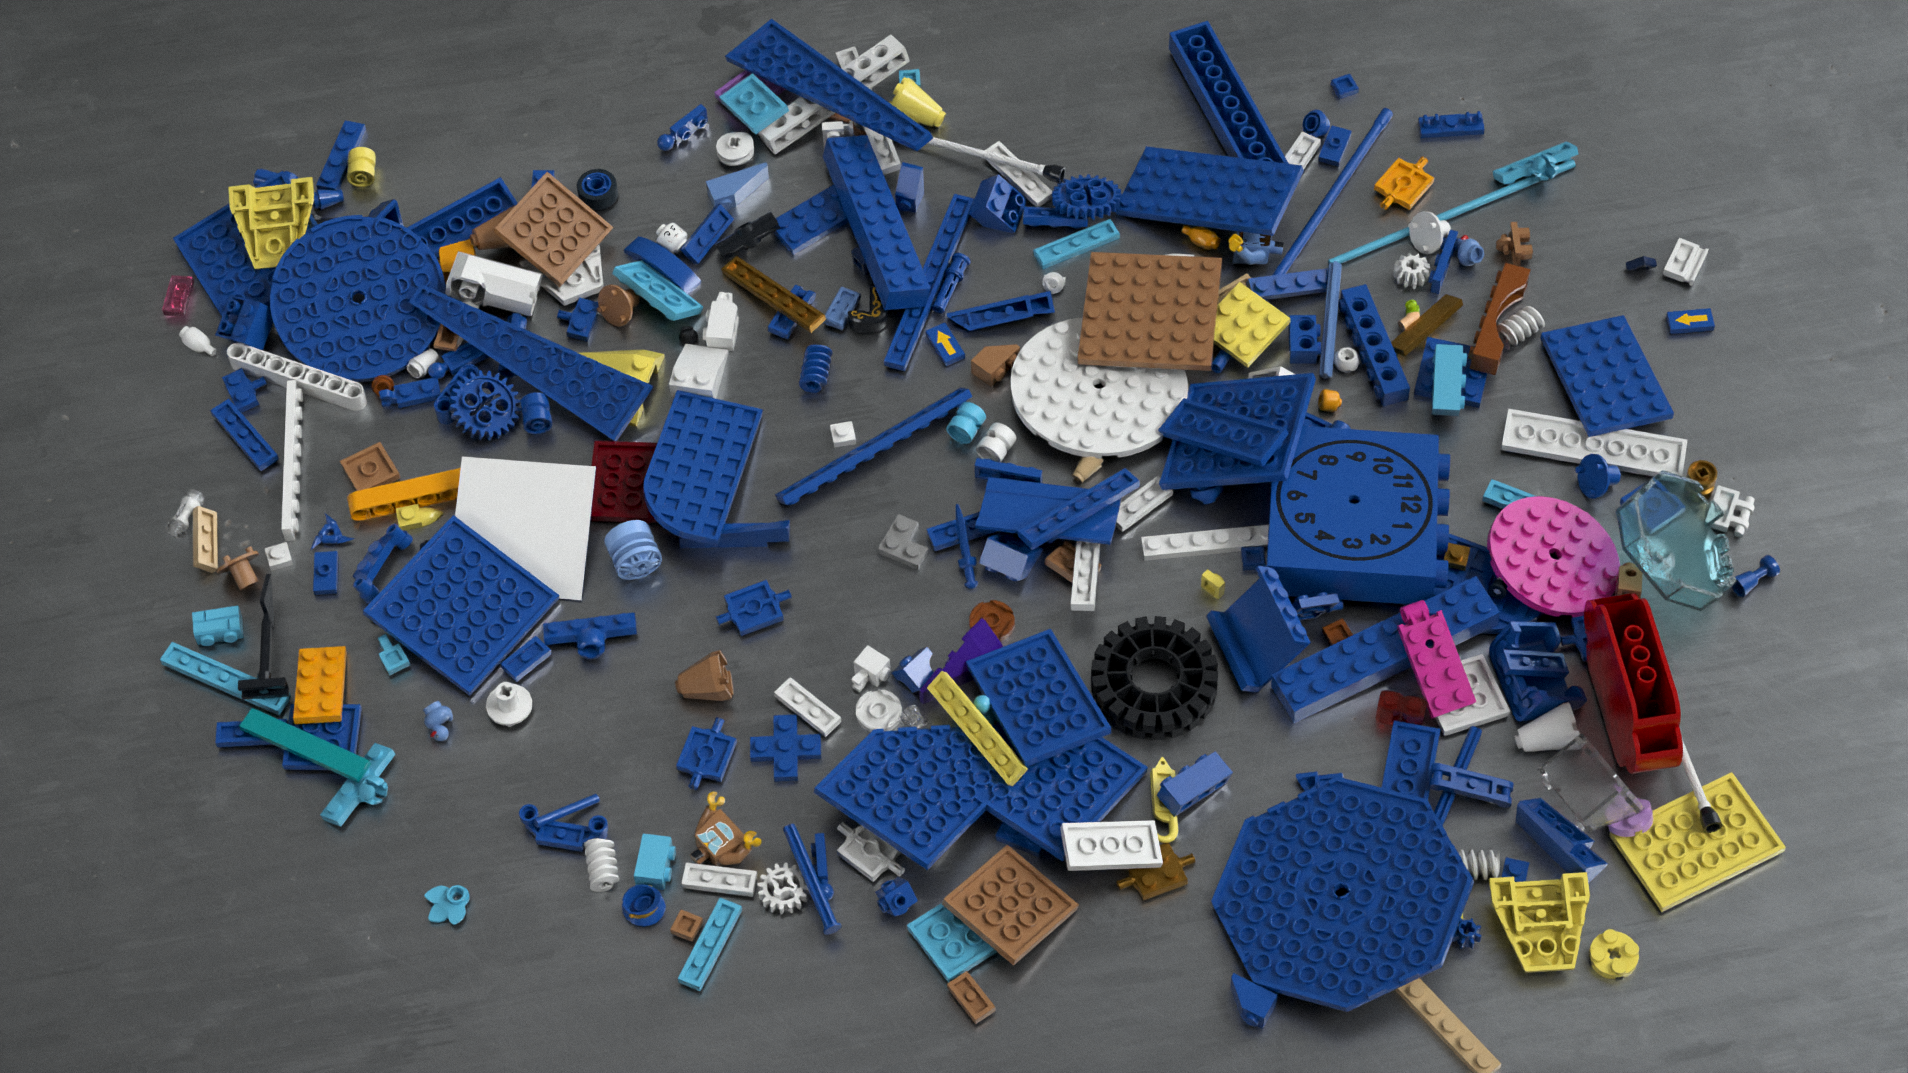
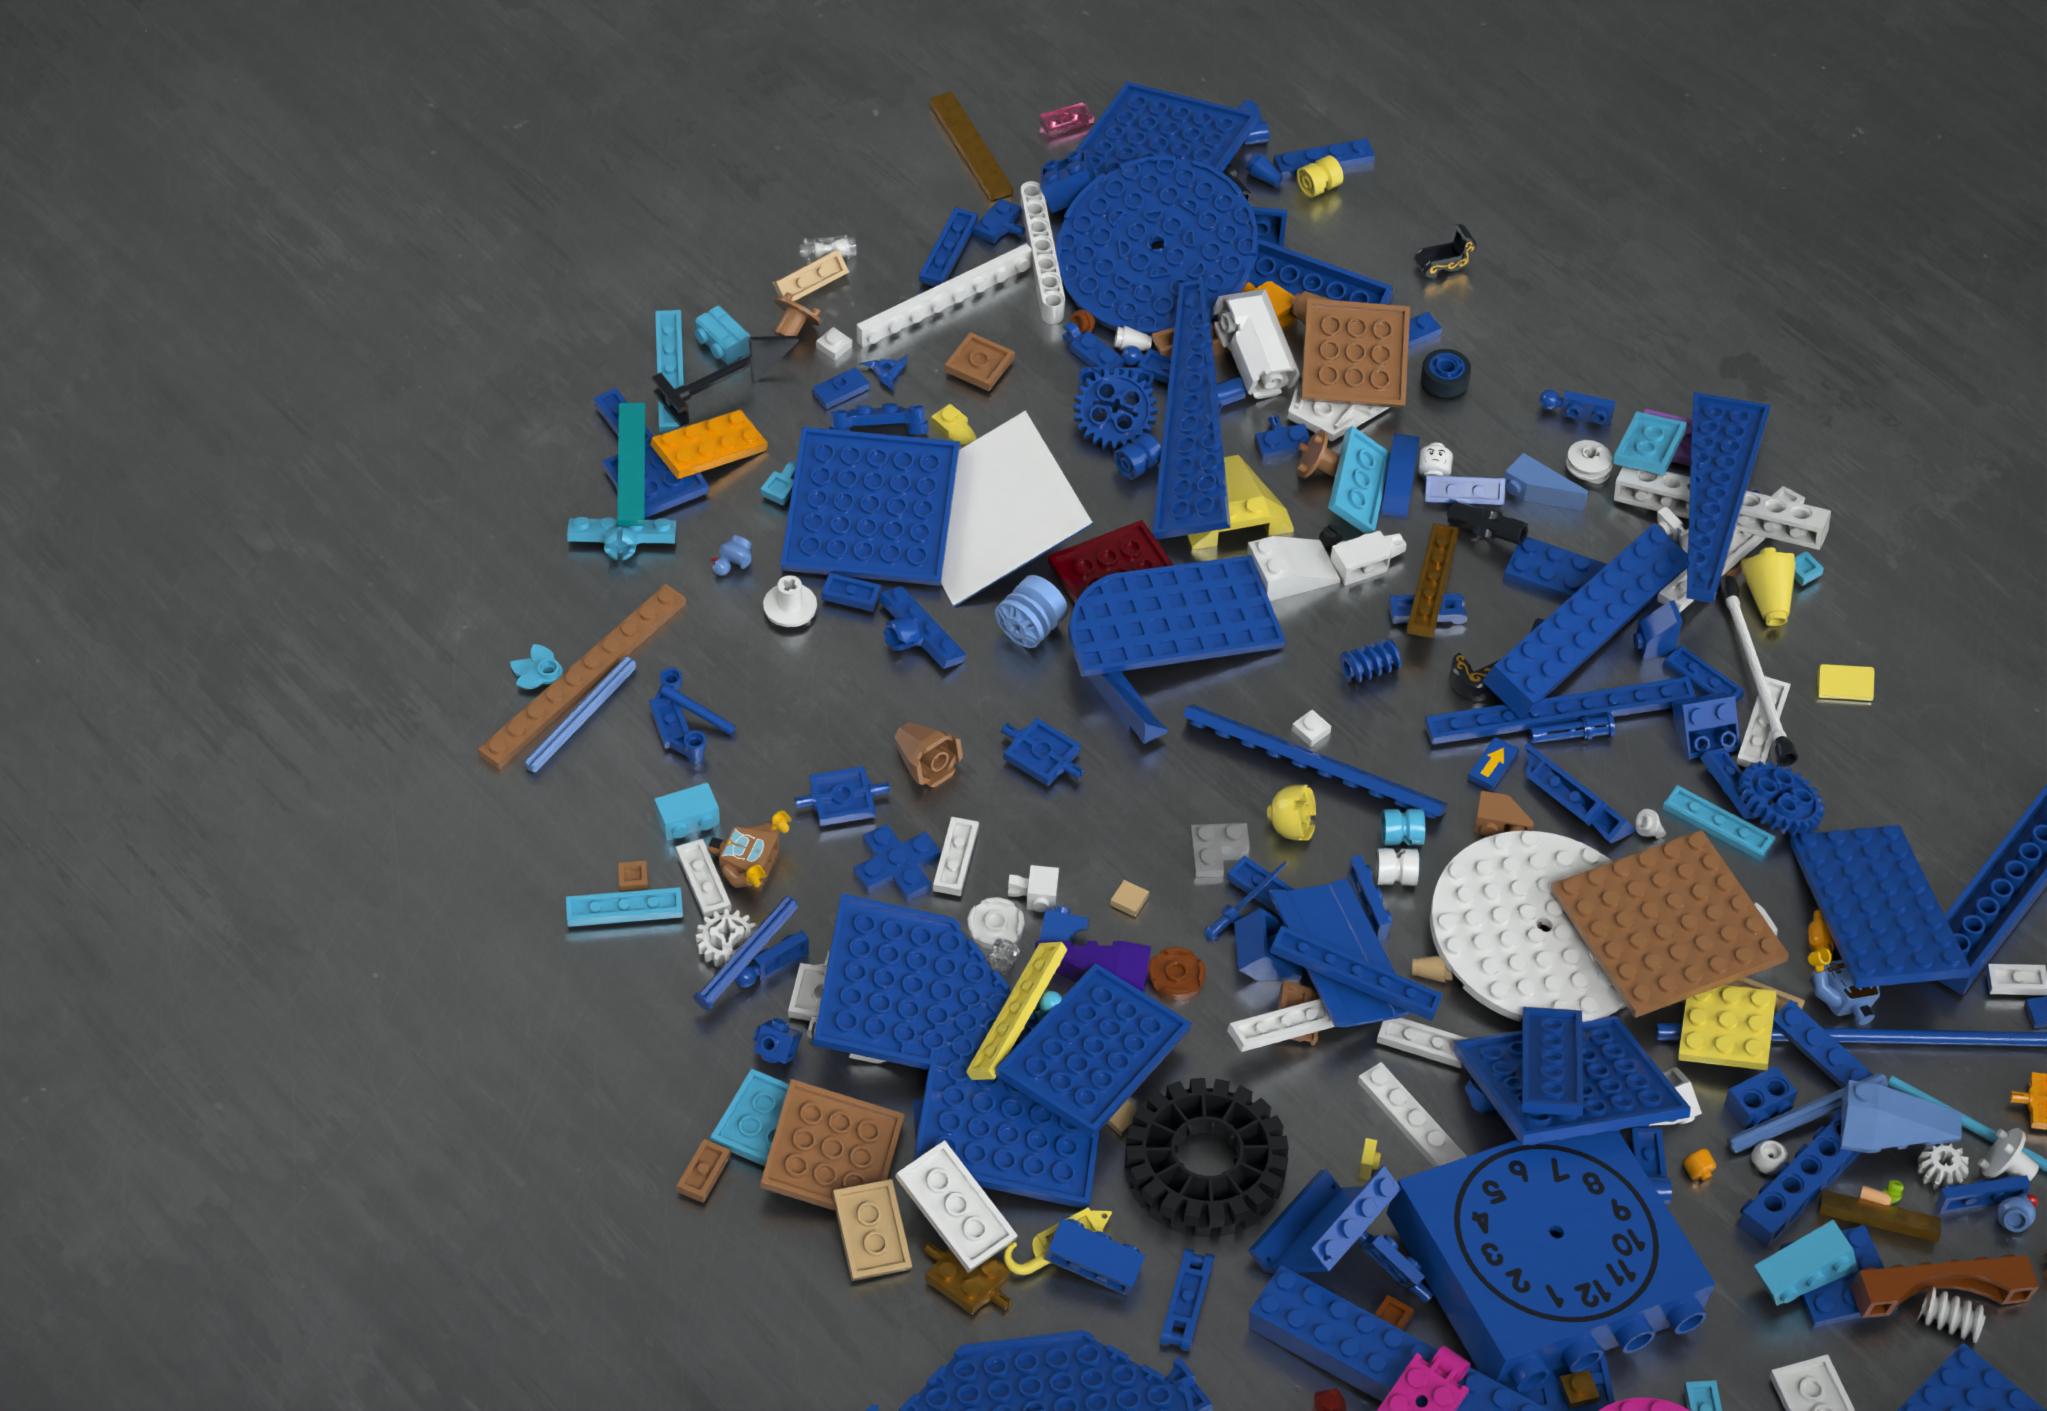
camera: 55 degrees right, 5 degrees down
white plant [179,326,217,356] -> none
light yellow wedge [228,177,314,270] -> none
light orange beam [347,468,461,521] -> none
white piece [584,838,620,892] -> none
blue piece [622,884,666,926] -> none
medium blue plate [823,287,861,330] -> none
none -> medium nougat plate [478,584,686,770]
none -> medium blue axle [524,656,636,773]
none -> tan plate [832,1179,912,1281]
none -> pearl gold tile [930,91,1013,201]
none -> tan tile [1110,880,1149,917]
none -> blue plate [1160,1248,1215,1352]
none -> light yellow cylinder [1267,785,1316,841]
none -> black animal [1414,224,1477,278]
none -> blue tile [1663,645,1745,703]
none -> light yellow slope [1816,664,1874,701]
none -> medium blue wedge [1840,1080,1962,1153]

